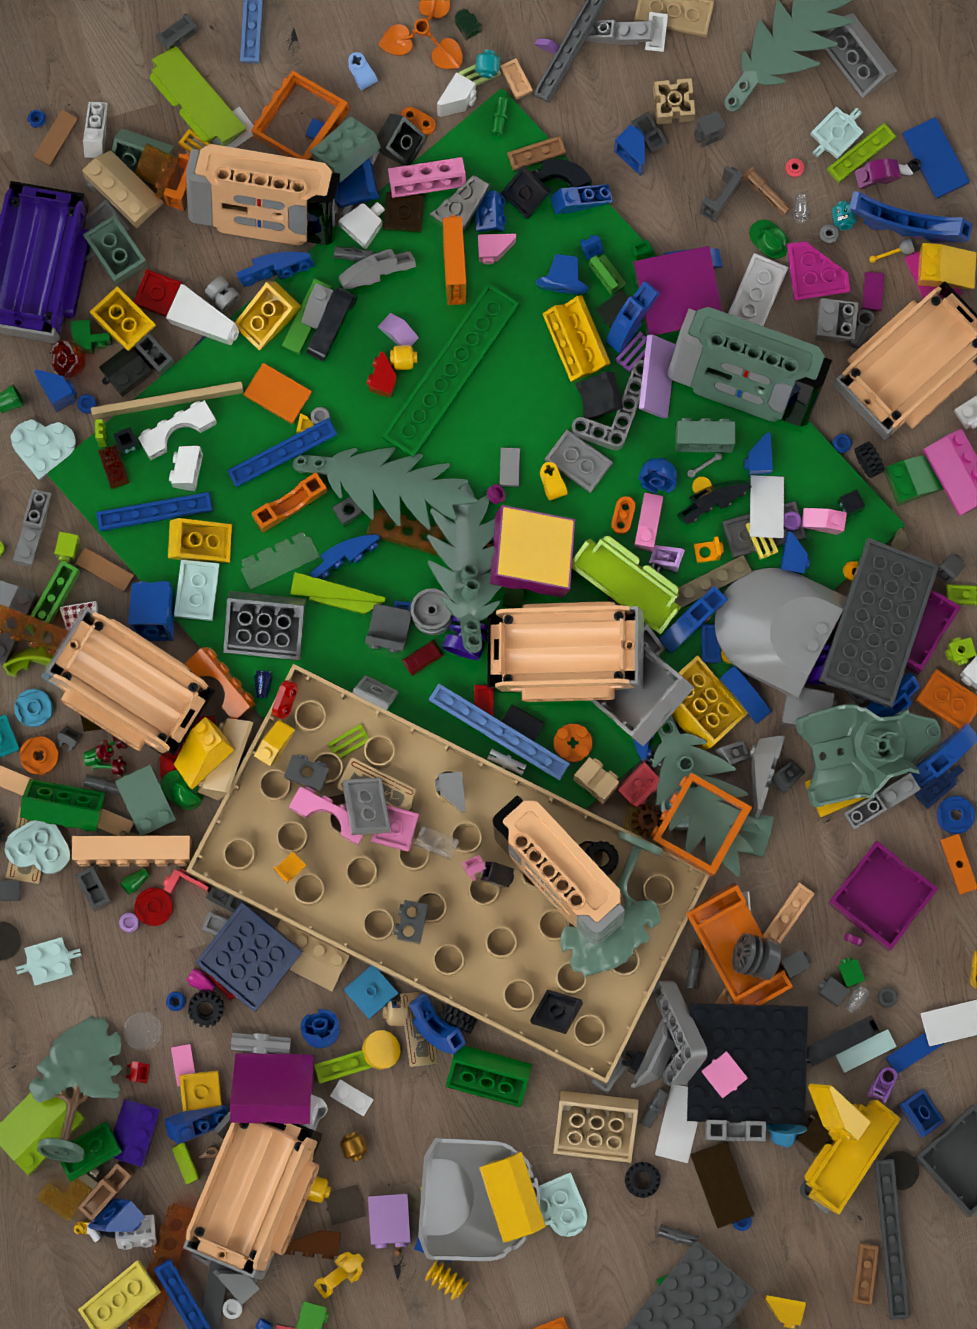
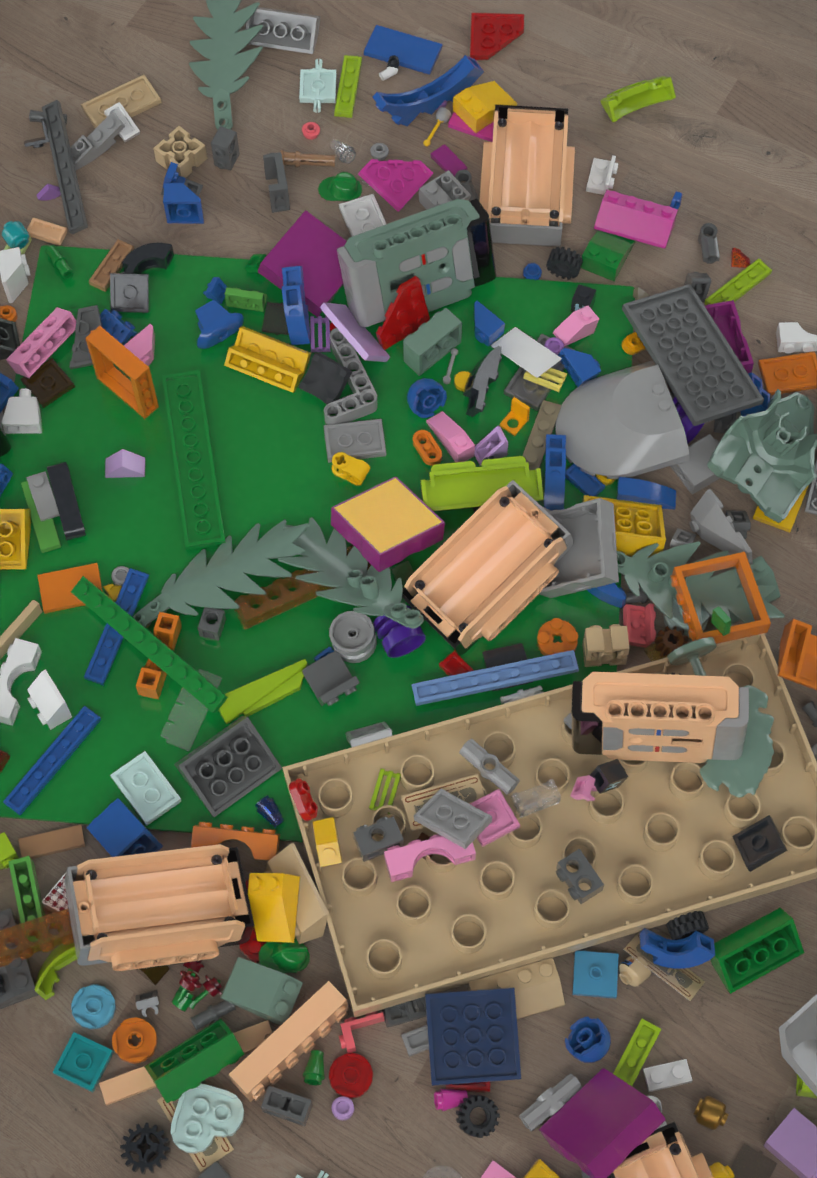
camera: 40 degrees left, 15 degrees down
blue plate [166,992,186,1011] -> none
yellow slope [168,518,232,563] -> none
light orange bracket [273,852,306,884] -> none
blue slope [310,534,380,580] -> none
dark grey pin [334,246,373,262] -> none
light grey slope [339,249,416,289] -> none
yellow tile [362,1030,401,1070] -> none
red slope [367,352,397,398] -> none
yellow head [390,345,417,370] -> none
dark red tile [401,640,444,676] -> none
light grey slope [435,772,466,813] -> none
magenta tile [487,484,505,504] -> none
light grey tile [500,448,520,487] -> none
blue slope [551,184,613,214] -> none
teal head [832,201,857,230] -> none
magenta brick [855,159,902,189] -> none
lime brick [945,637,977,666] -> none
none -> green plate [71,576,228,714]
none -> blue bracket [163,162,186,188]
none -> red plate [376,276,430,350]
none -> light grey piece [459,739,520,795]
none -> green tile [711,606,731,636]

